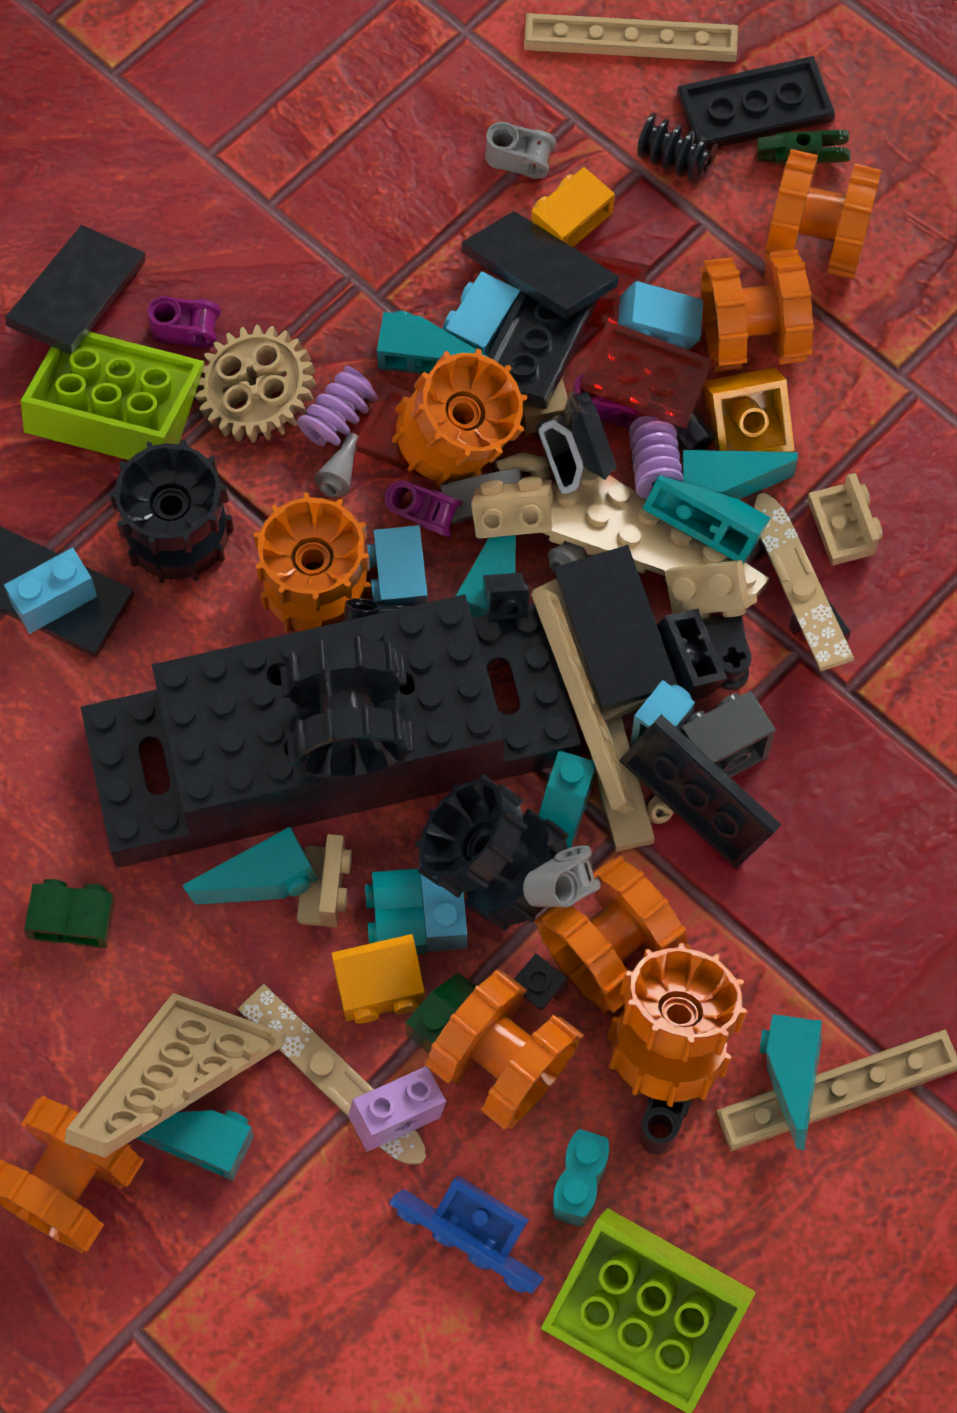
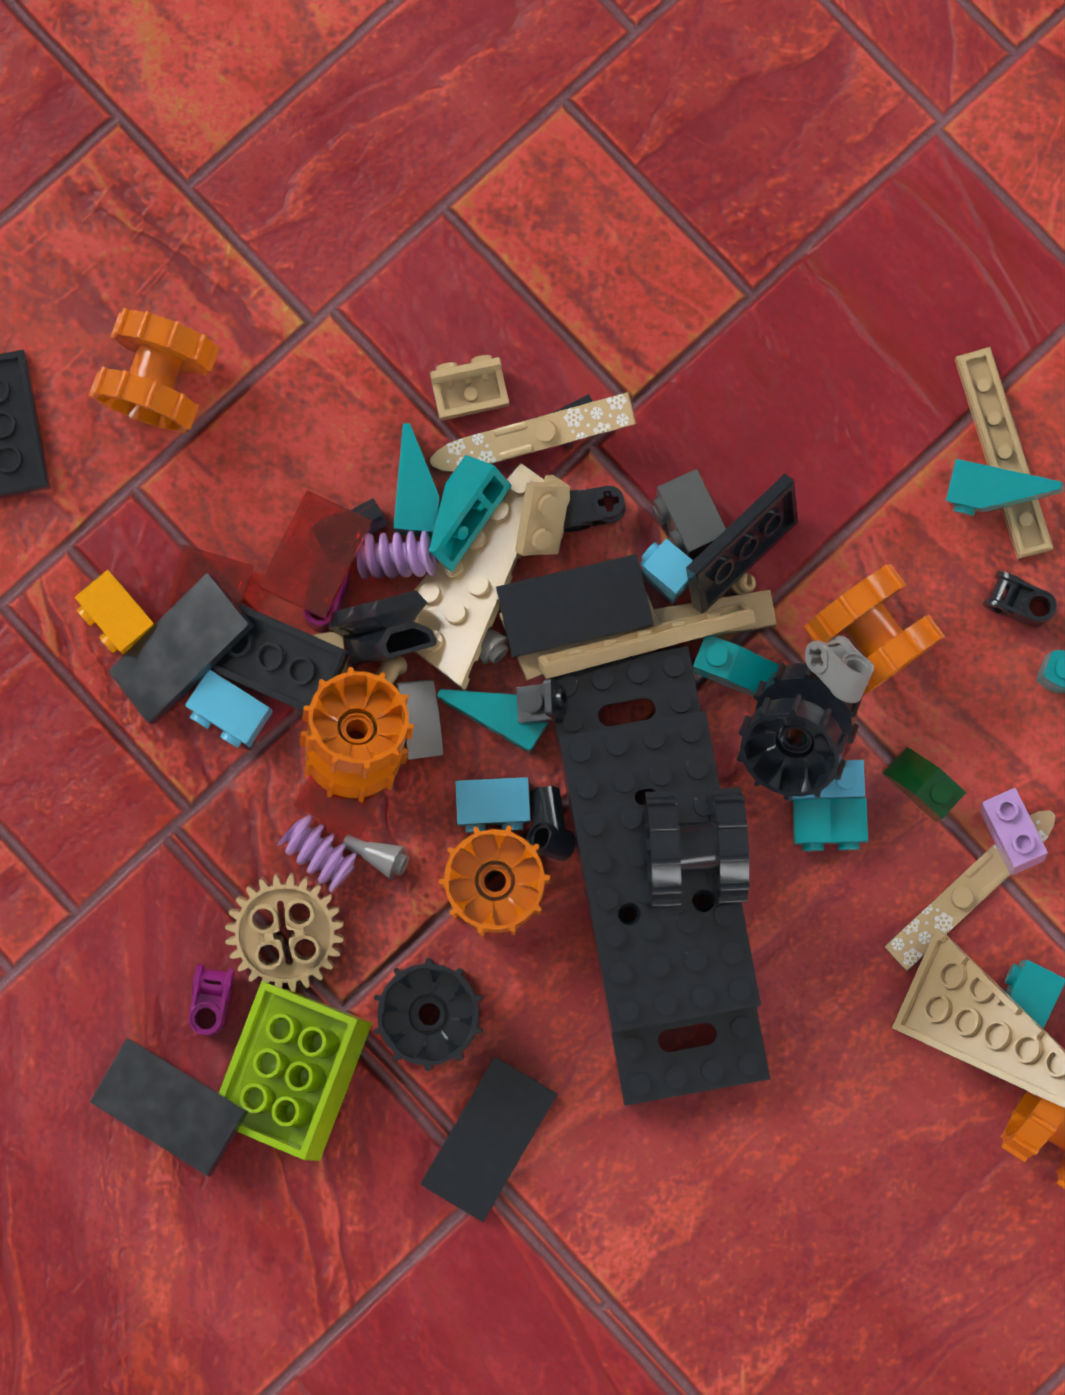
camera: 85 degrees left, 15 degrees up
medium azure brick [4,548,97,634] -> none
dark green brick [24,879,115,948] -> none
teal slope [183,827,319,905] -> none
tan bracket [297,834,352,927] -> none
light orange slope [332,934,425,1024] -> none
teal slope [377,311,488,374] -> none
magenta piece [385,480,464,537] -> none
orange piece [424,969,584,1130] -> none
tan bracket [471,477,554,538] -> none
light grey piece [485,122,556,179] -> none
black bracket [514,953,568,1010] -> none
orange piece [607,943,747,1107] -> none
medium azure brick [617,281,703,354] -> none
black piece [637,113,718,184] -> none
black brick [657,609,727,701] -> none
orange piece [700,249,814,373] -> none
light orange slope [702,367,795,452] -> none
dark green hinge [757,130,851,165] -> none

